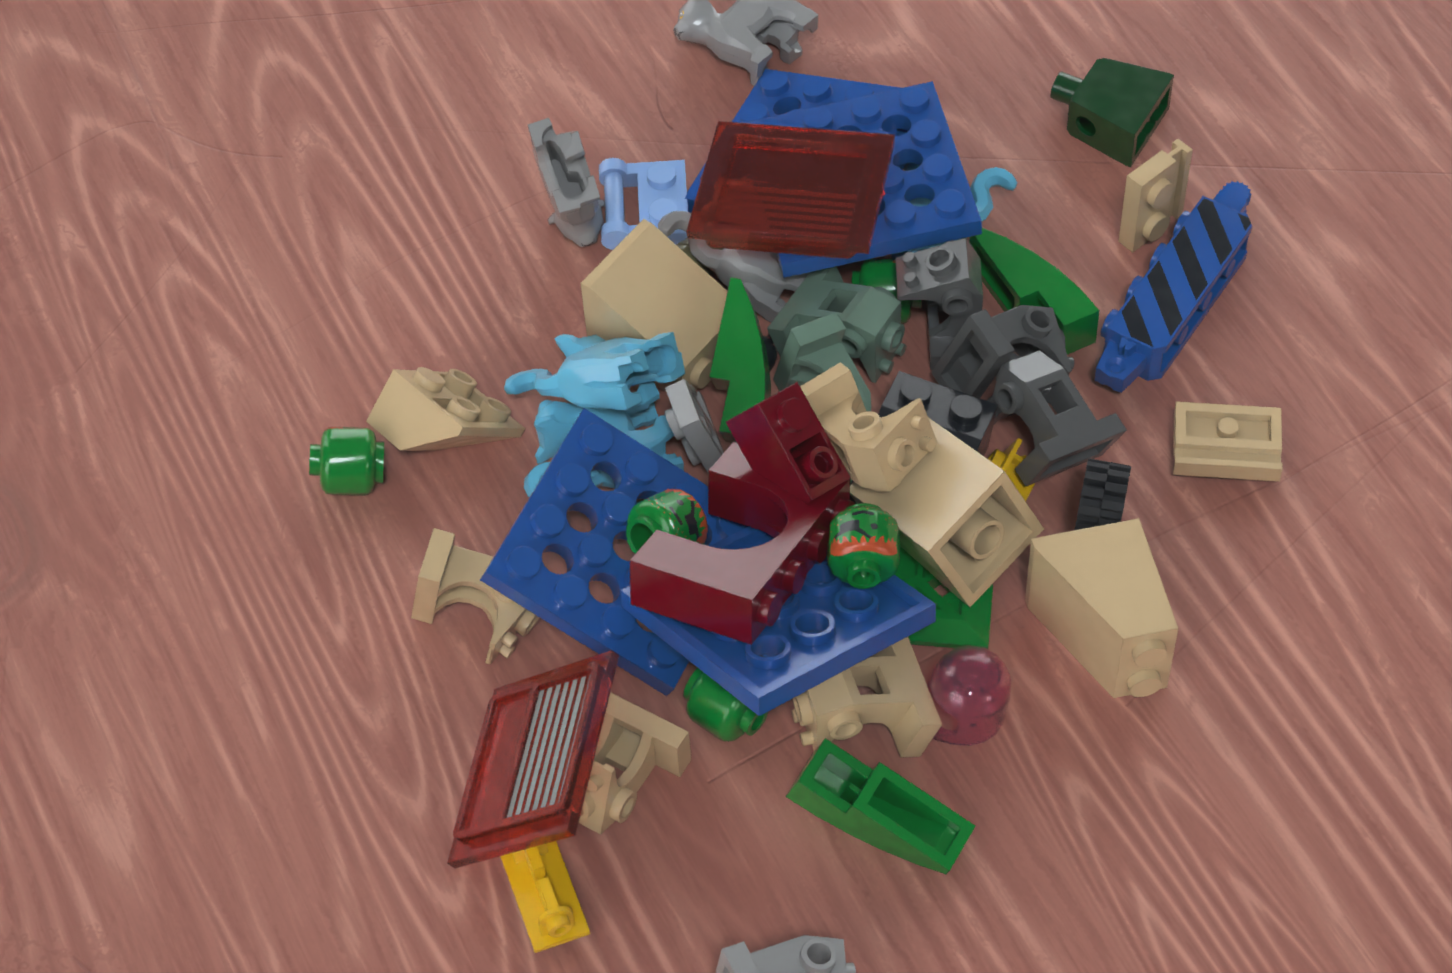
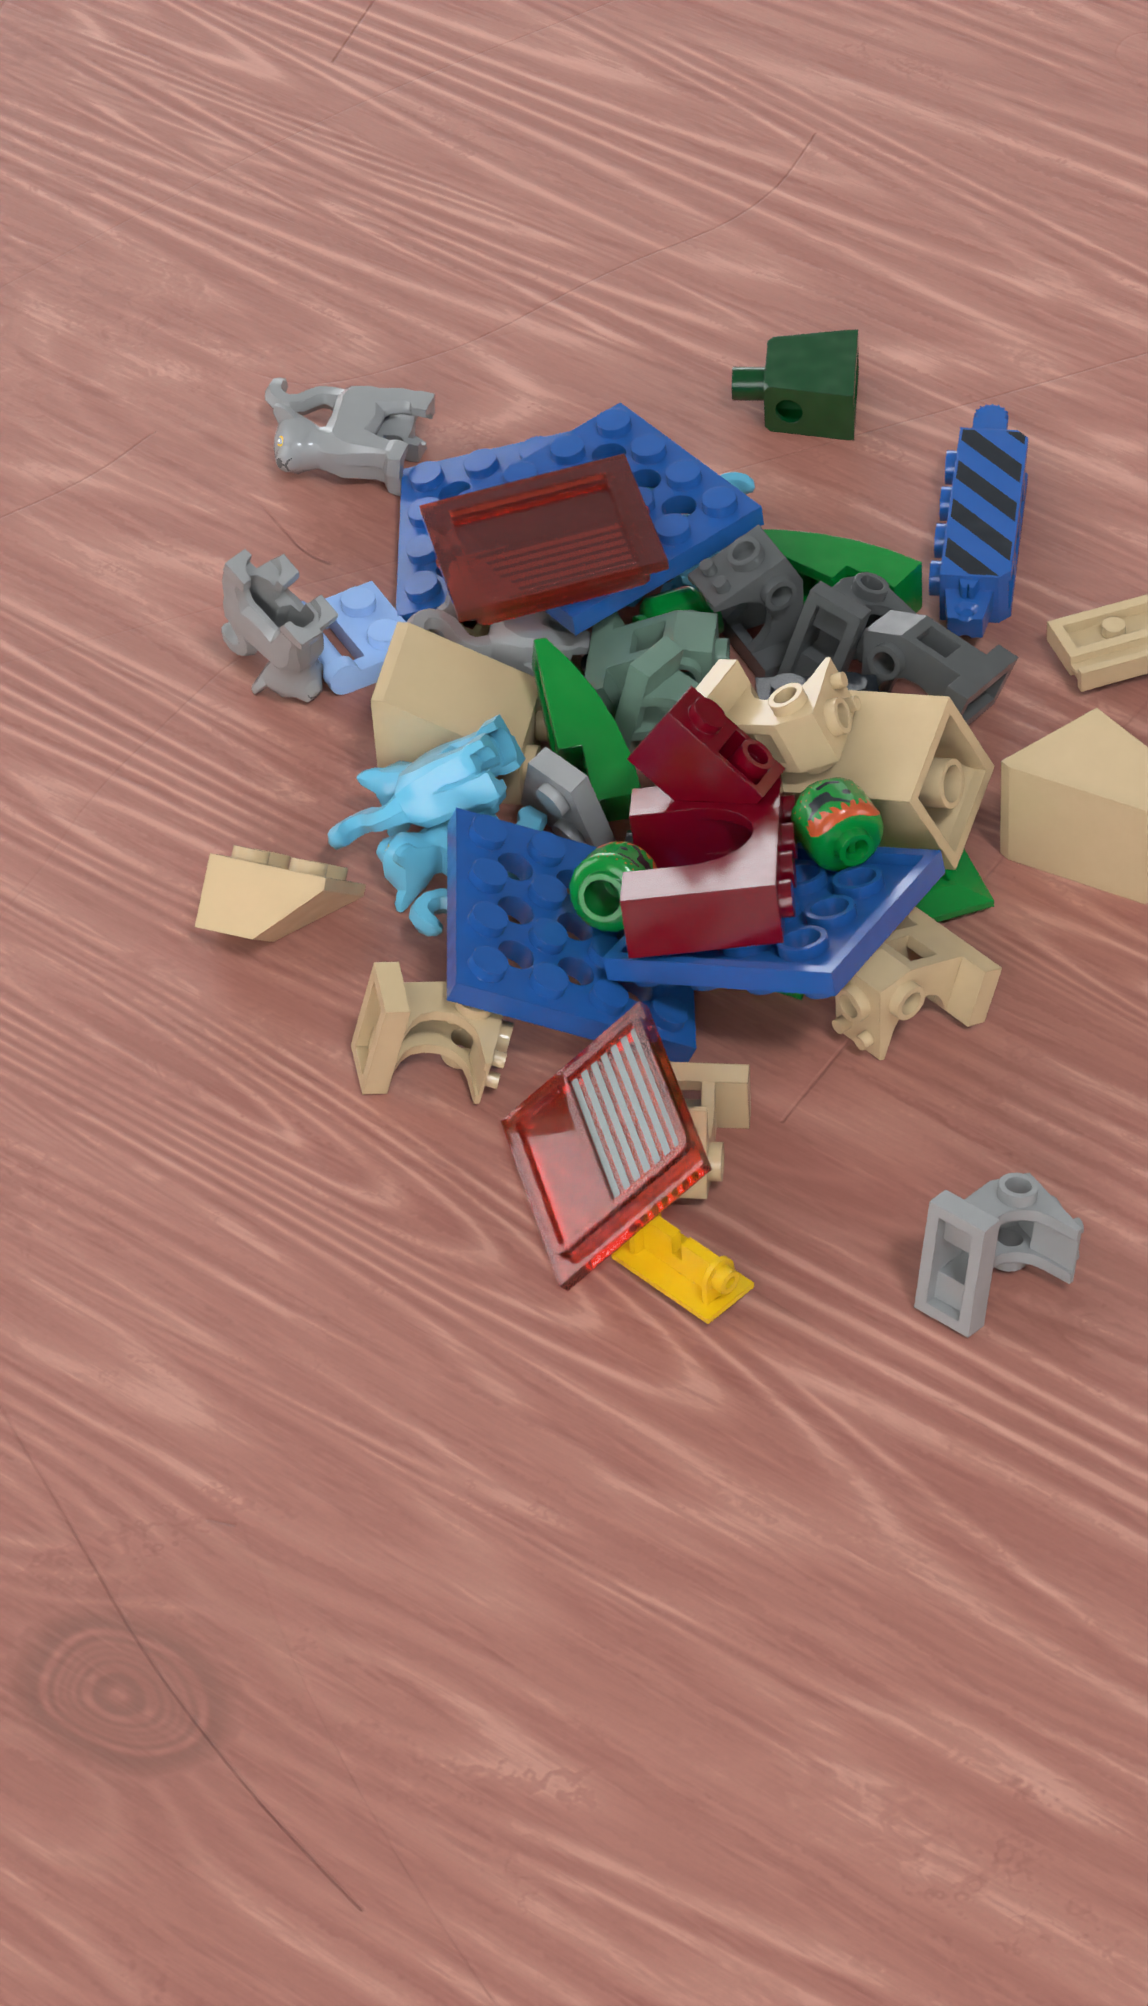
camera: 25 degrees left, 10 degrees down
green head [309,427,384,496] -> none
green head [683,668,769,742] -> none
green slope [786,738,976,874] -> none
clear pink helmet [927,645,1012,746] -> none
black tyre [1075,458,1131,530] -> none
tan plate [1118,139,1193,253] -> none

